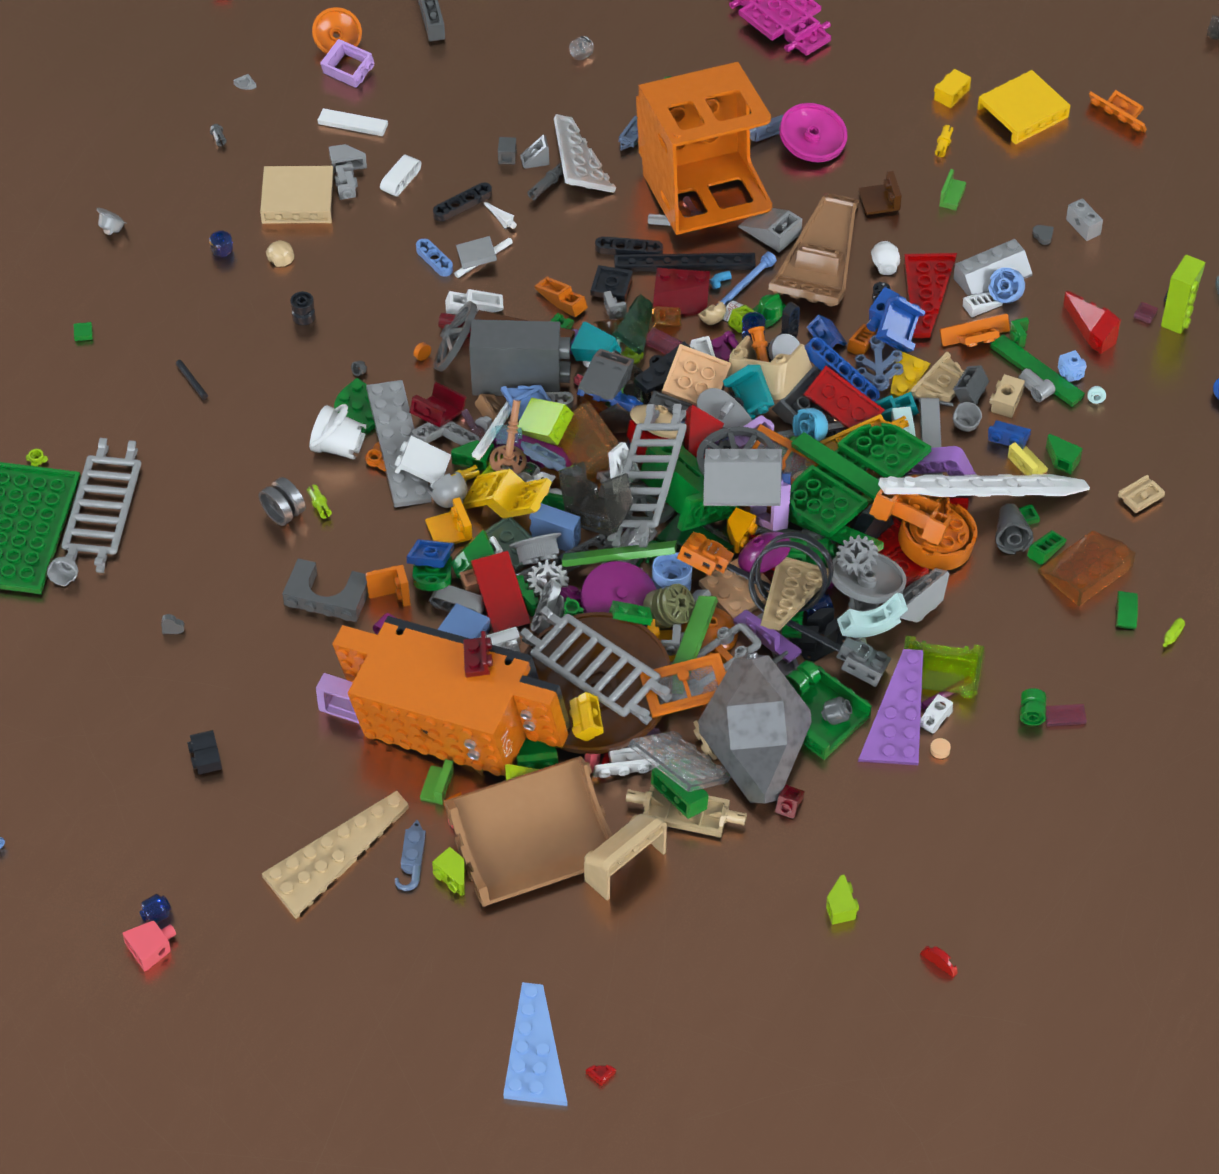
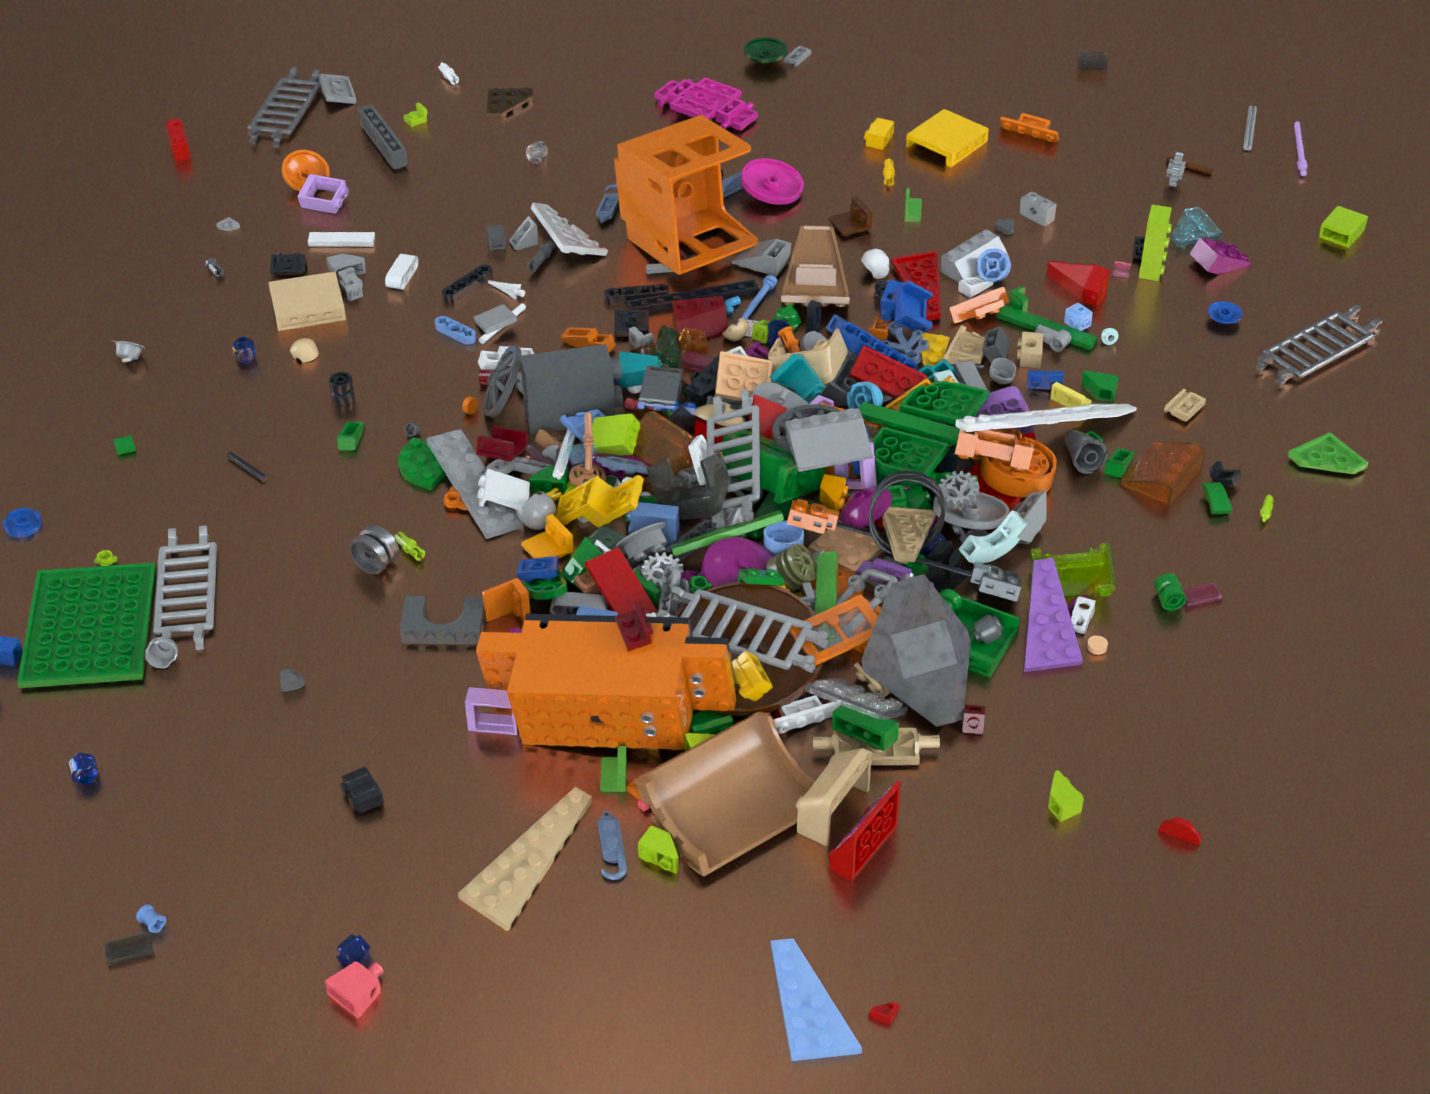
camera: 15 degrees left, 10 degrees down
white piece [309,404,367,460] -> none
none -> black bracket [270,253,307,275]
none -> green slope [337,422,365,451]
none -> red slope [828,780,901,881]
none -> black bracket [1209,461,1242,487]

